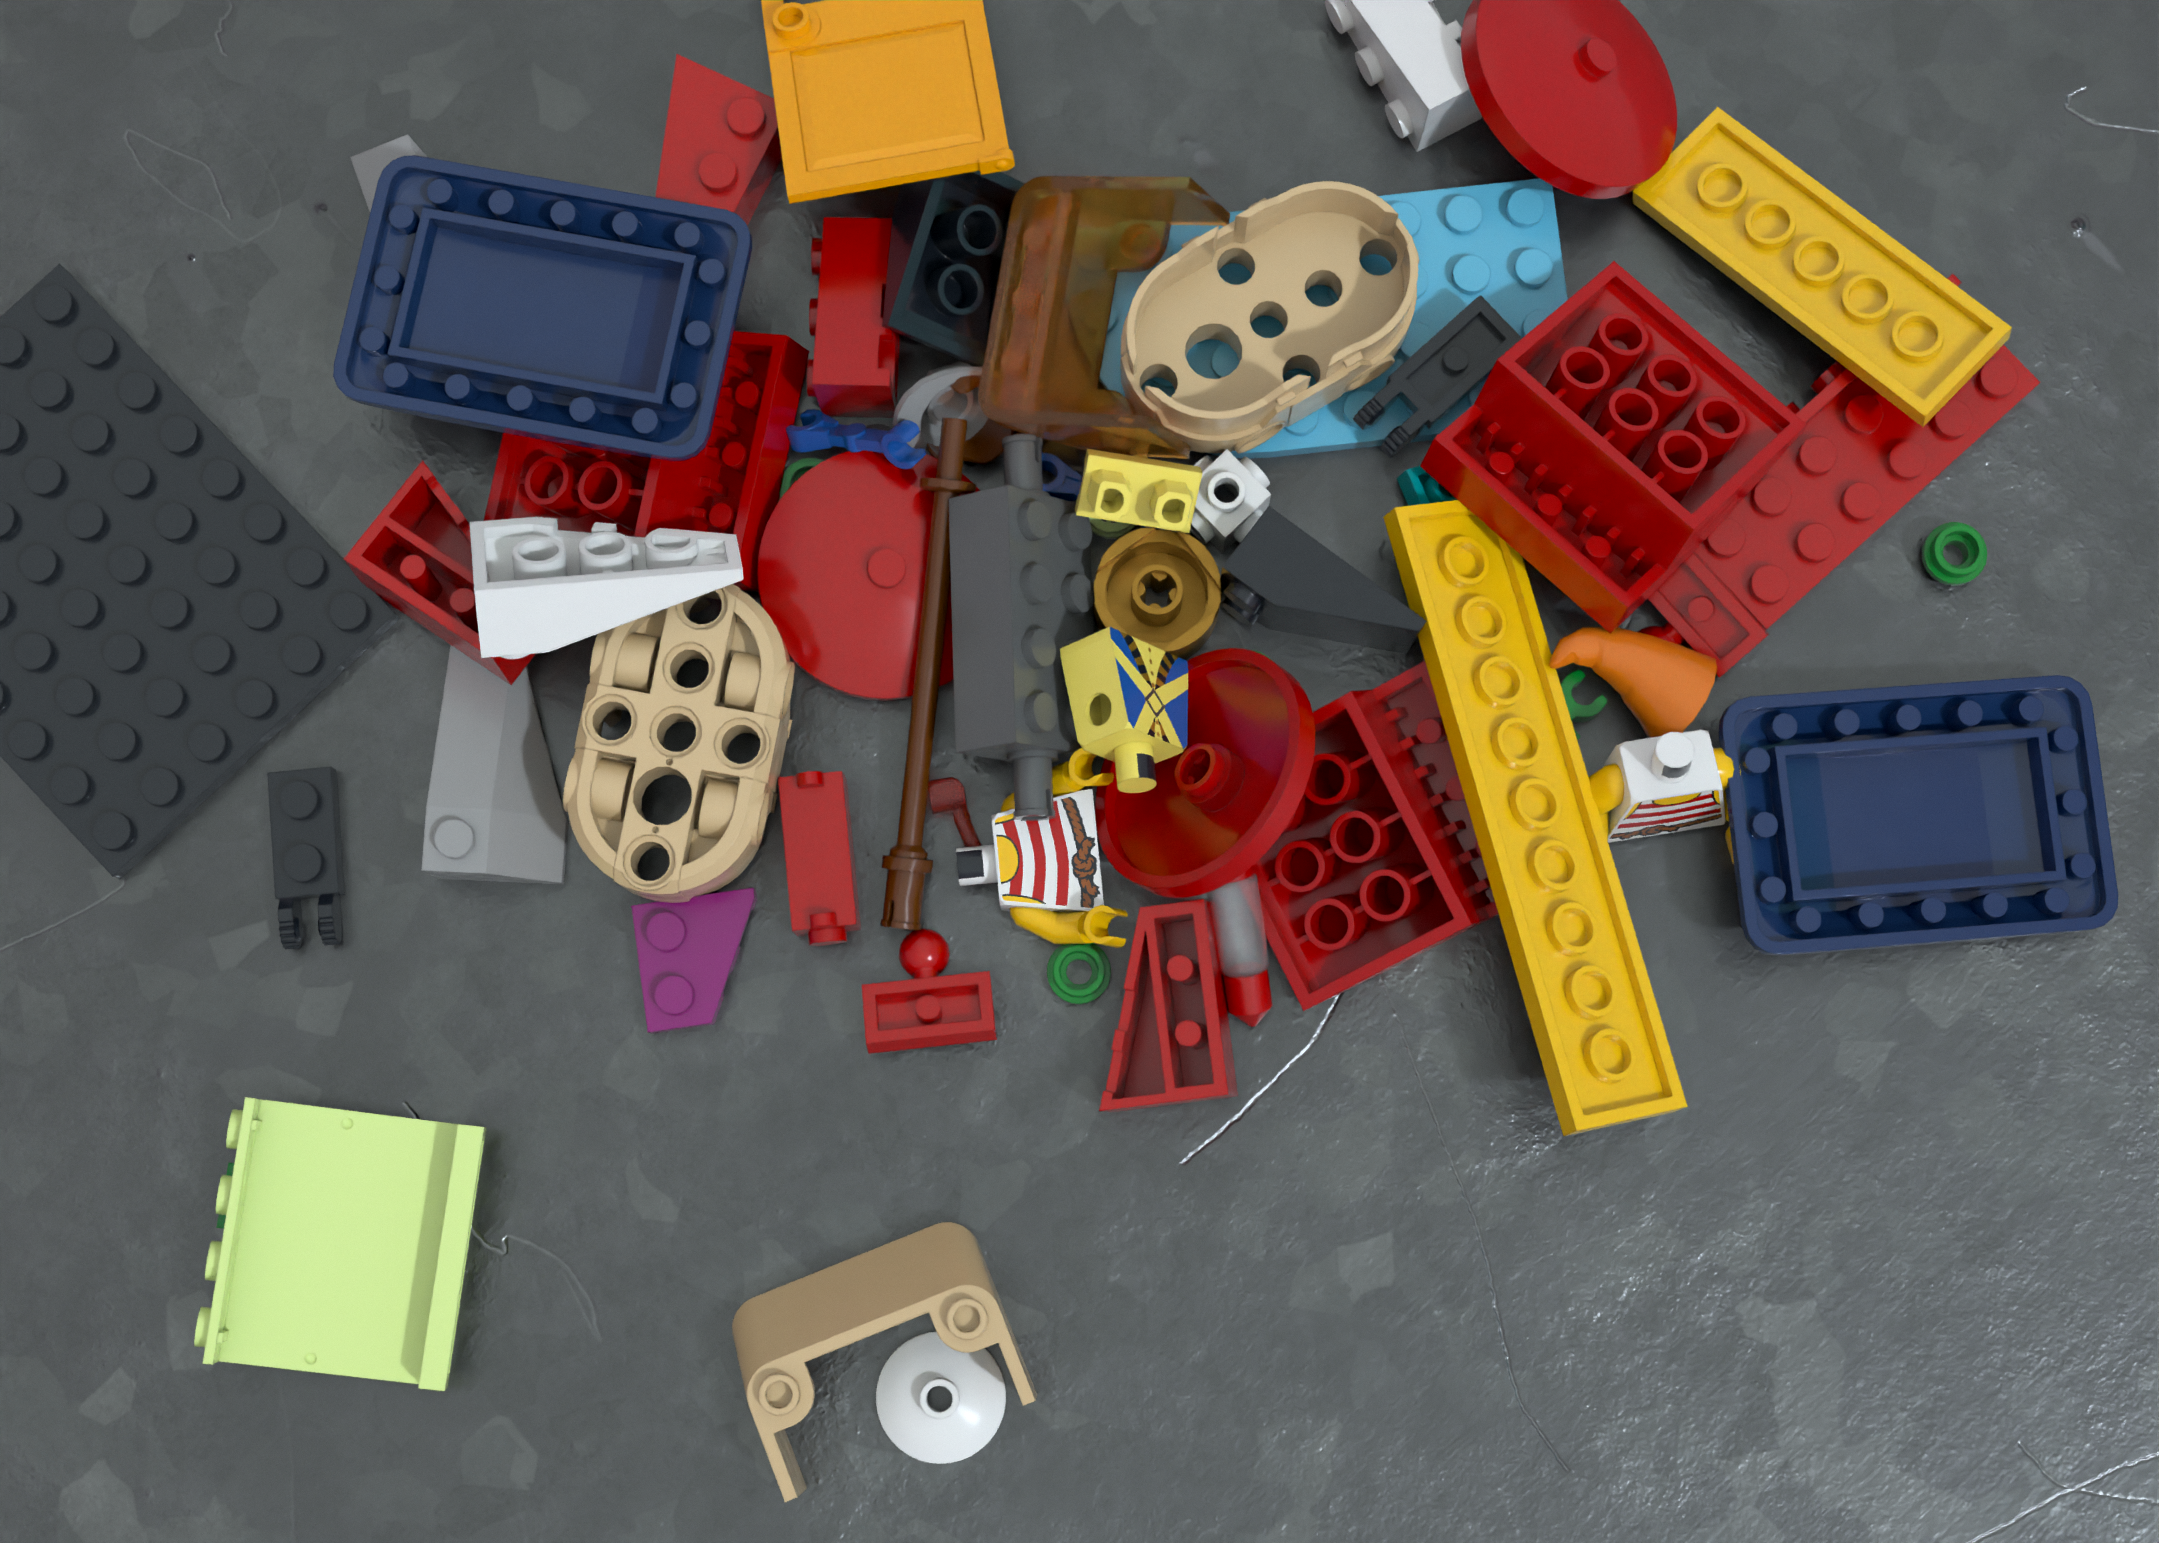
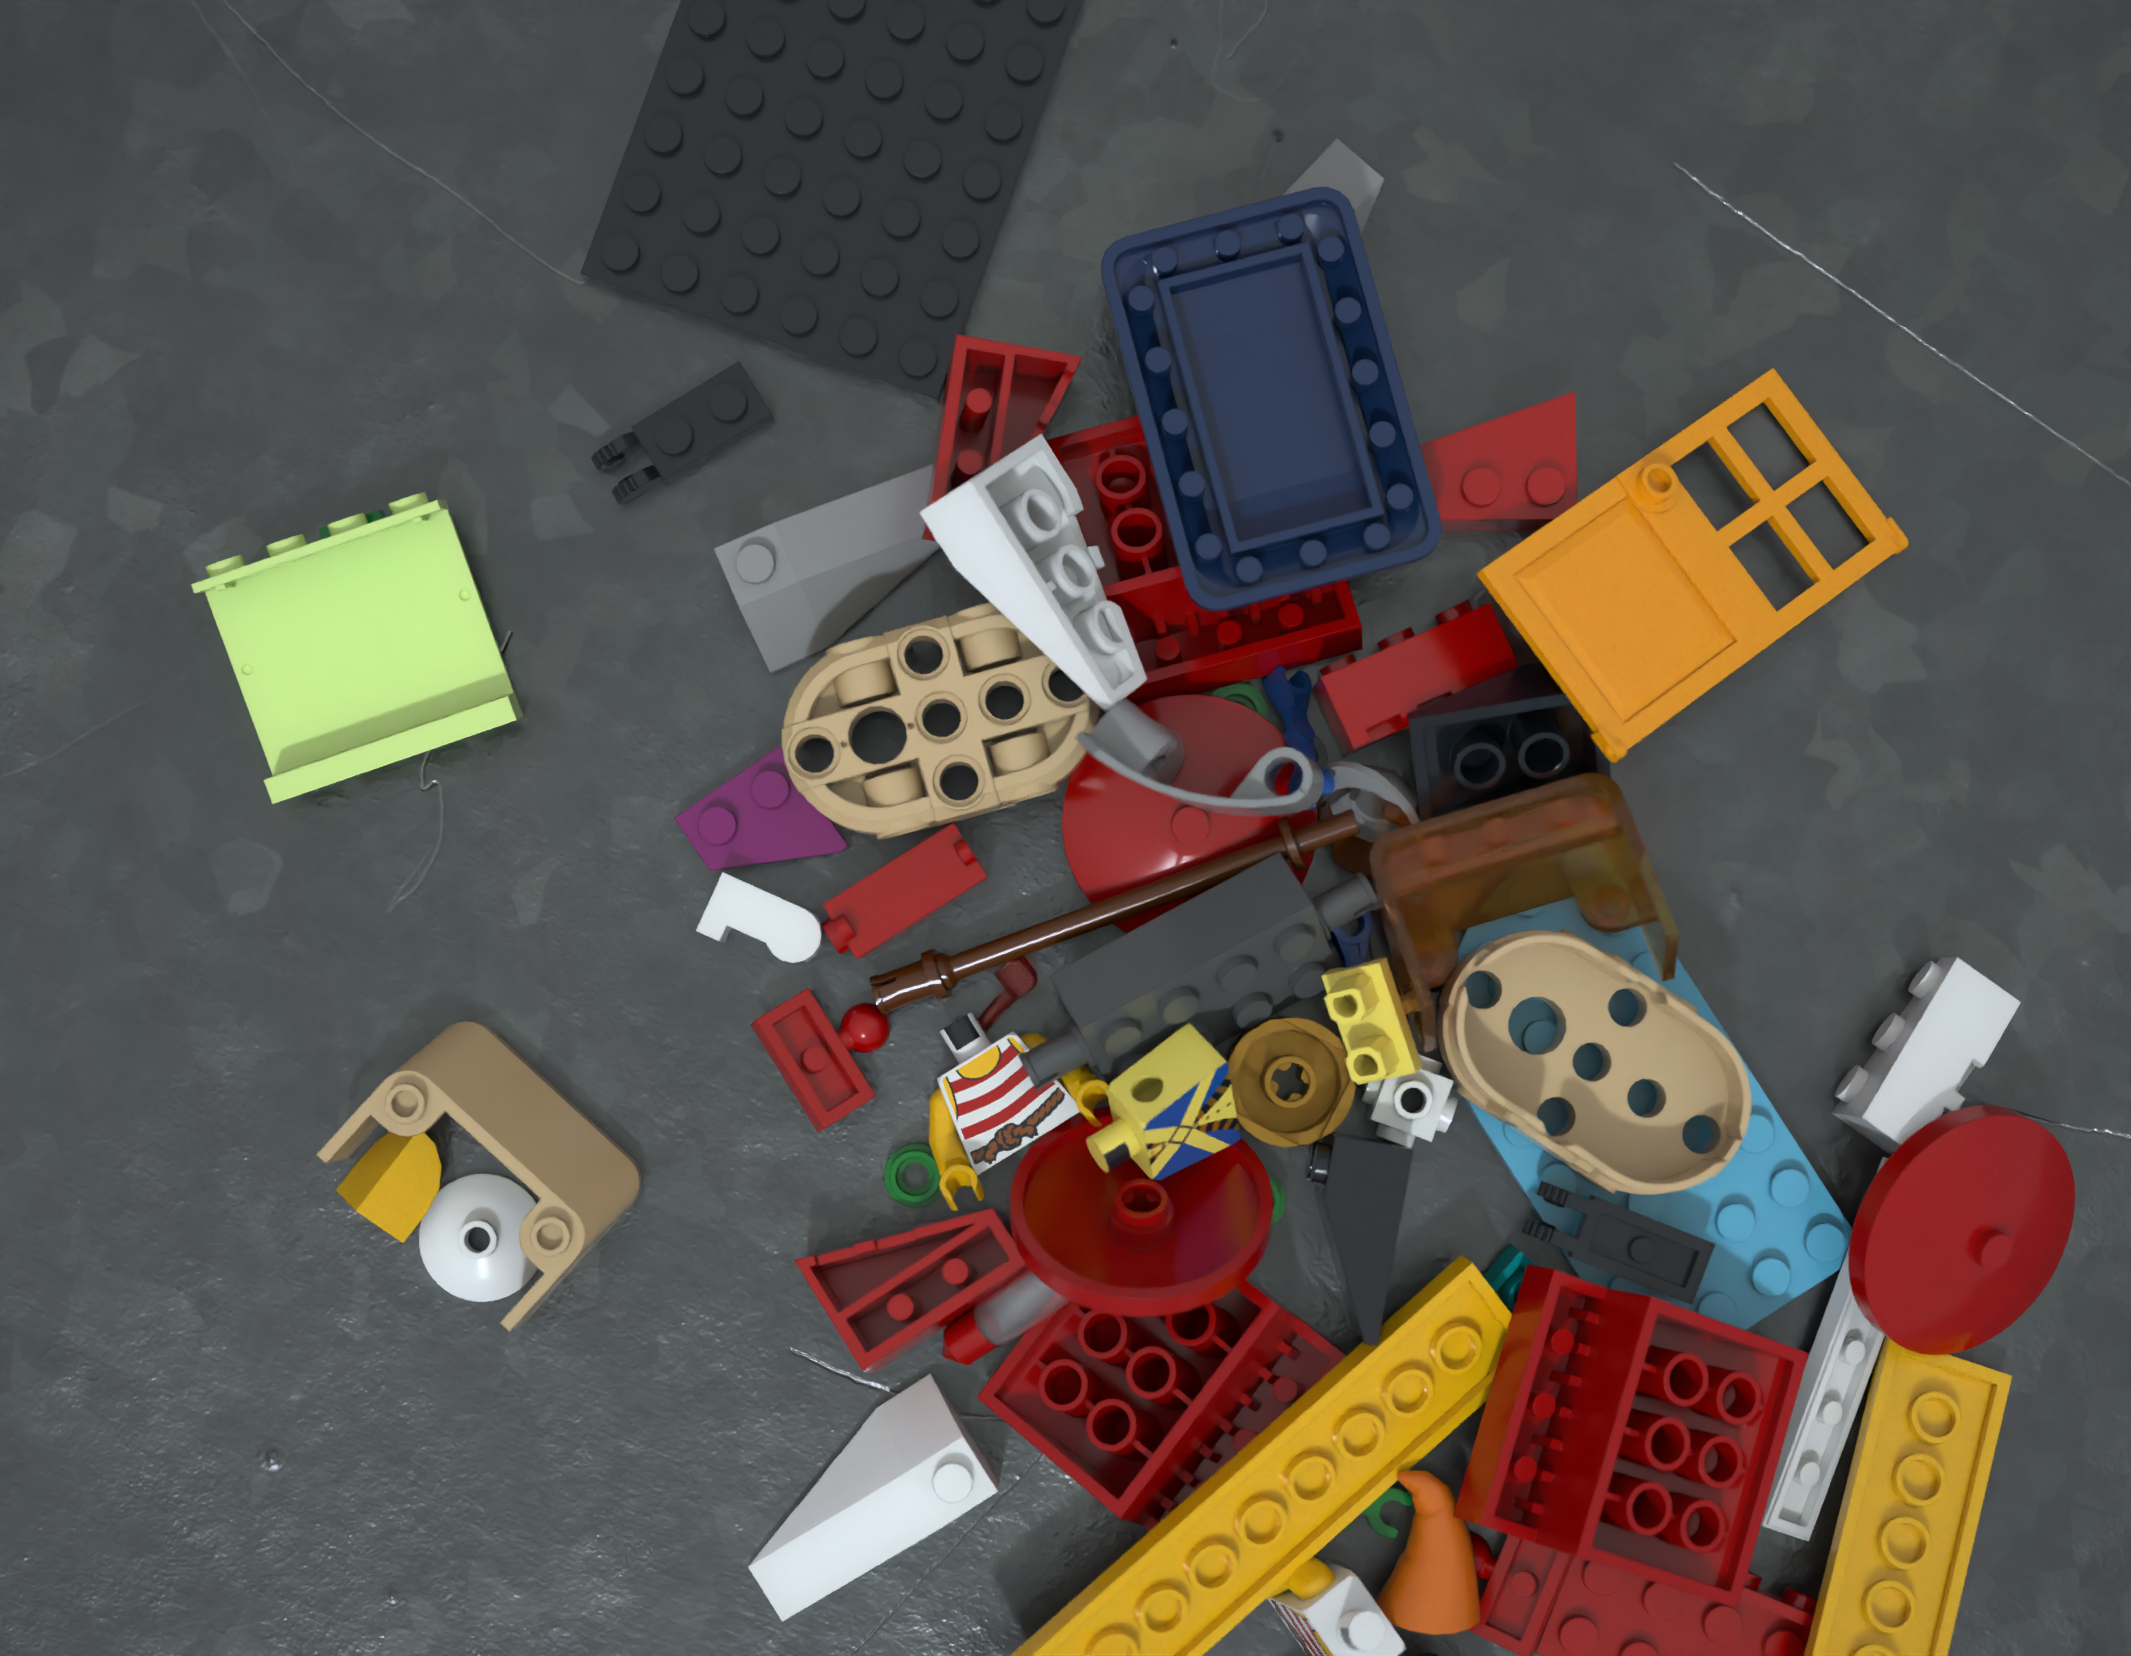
camera: 60 degrees right, 5 degrees up
none -> yellow brick [336,1132,442,1243]
none -> white leg [696,872,825,964]
none -> white wedge [748,1372,999,1622]
none -> light grey panel [1075,699,1324,816]
none -> white tile [1761,1157,1888,1542]

